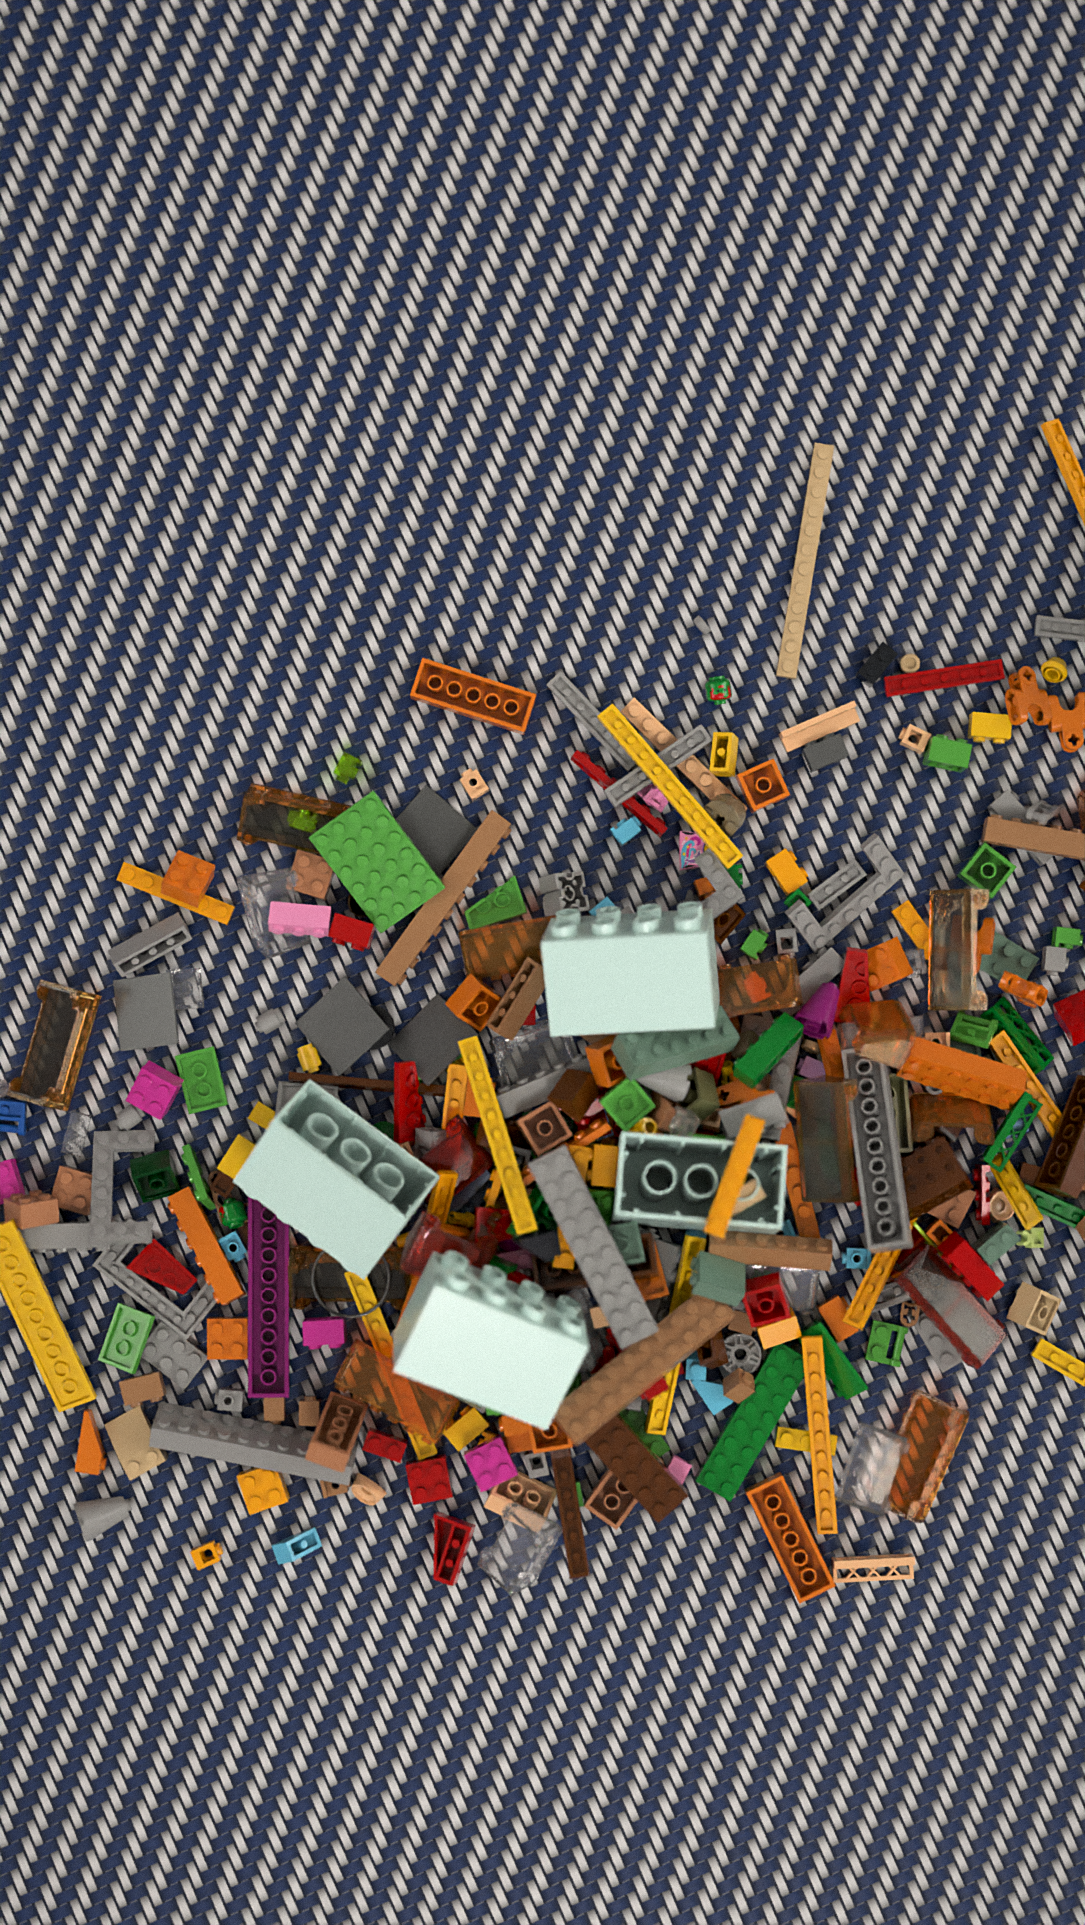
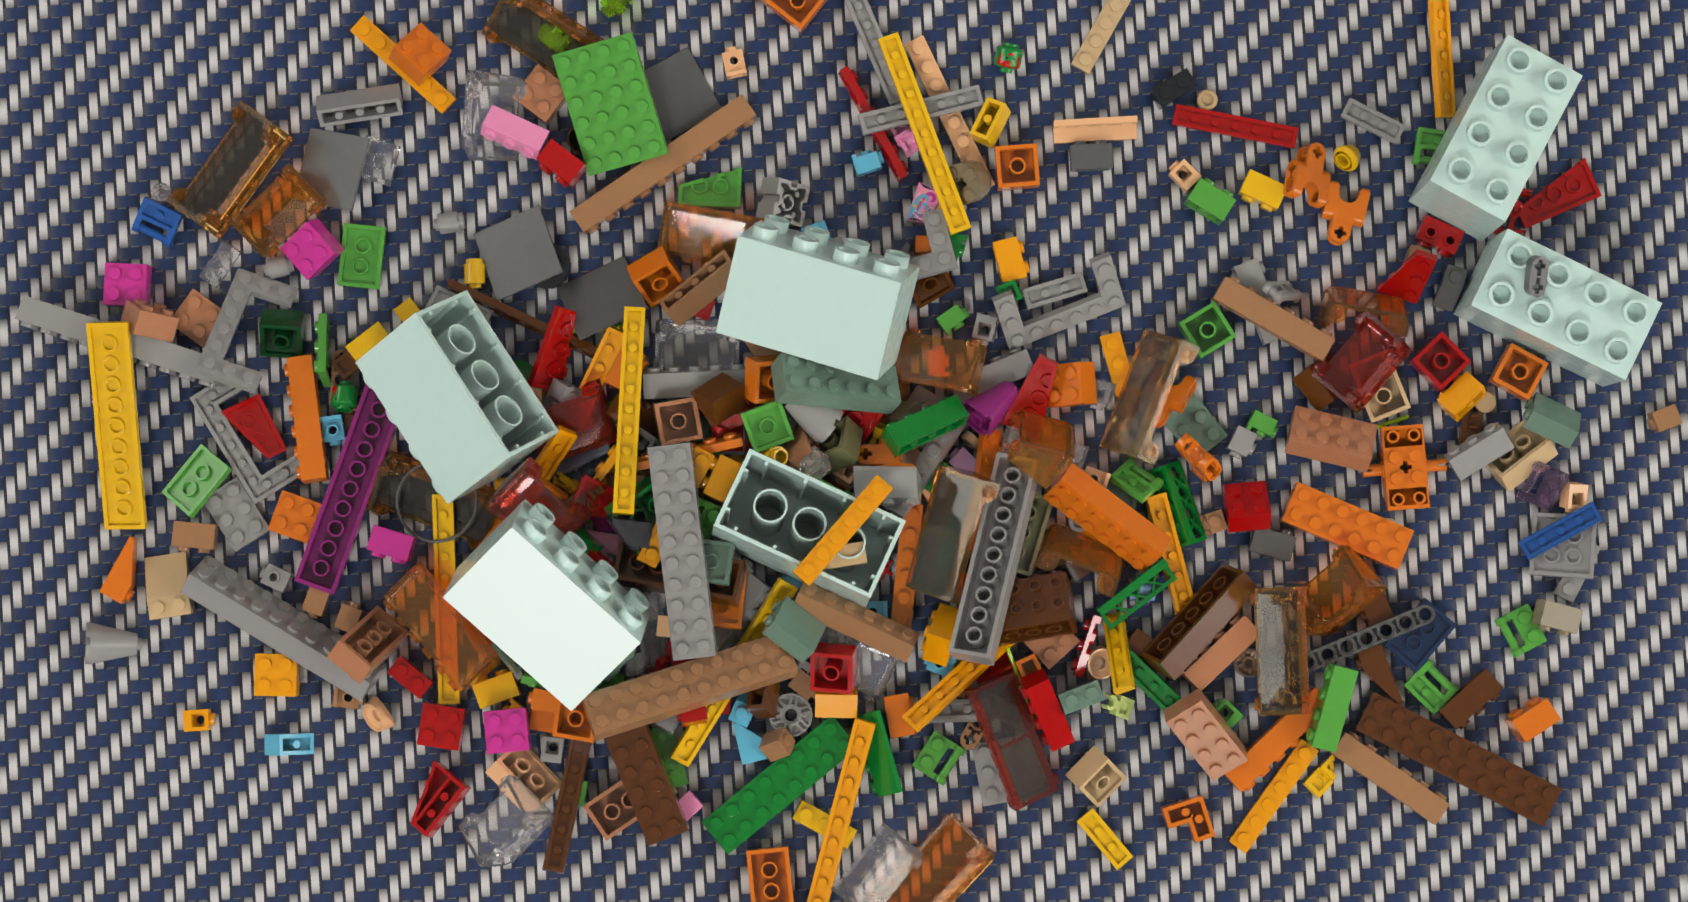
camera: 20 degrees right, 0 degrees up
none -> clear orange windscreen [228,163,325,258]
none -> light orange brick [921,603,958,667]
none -> medium nougat brick [1199,509,1228,536]

